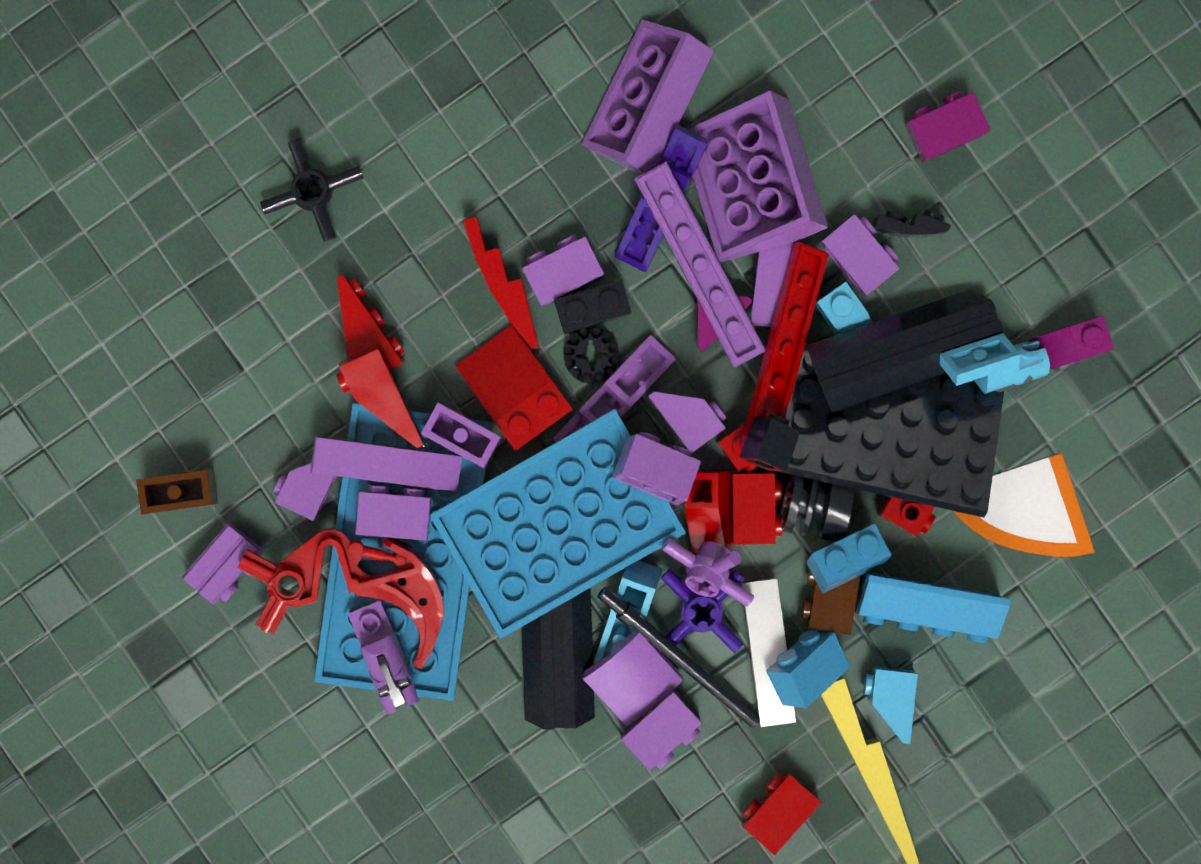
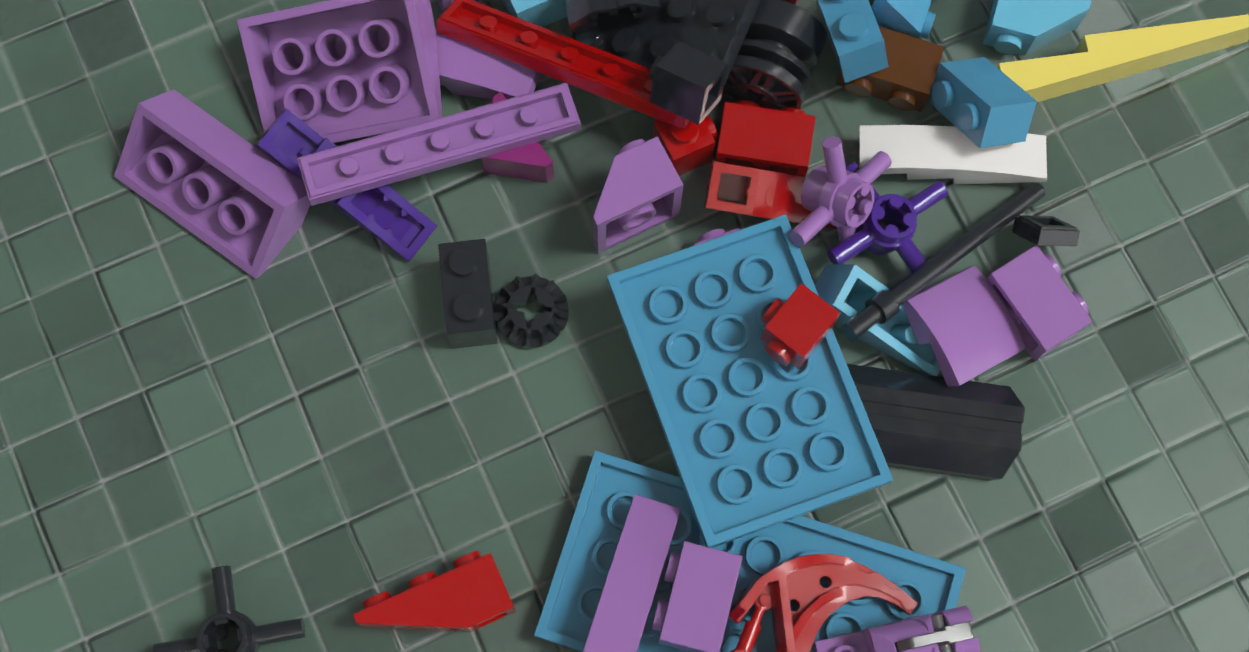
camera: 80 degrees left, 15 degrees down
red slope [335,344,423,448] -> none
medium lavender brick [421,403,502,468] -> none
red slope [455,325,573,451] -> none
red slope [463,217,539,350] -> none
medium lavender brick [522,234,604,307] -> none
medium lavender slope [550,335,676,444] -> none
medium lavender brick [612,432,701,505] -> none
red brick [741,770,821,856] -> none
none -> red brick [760,283,840,370]
none -> black tile [1012,215,1080,246]

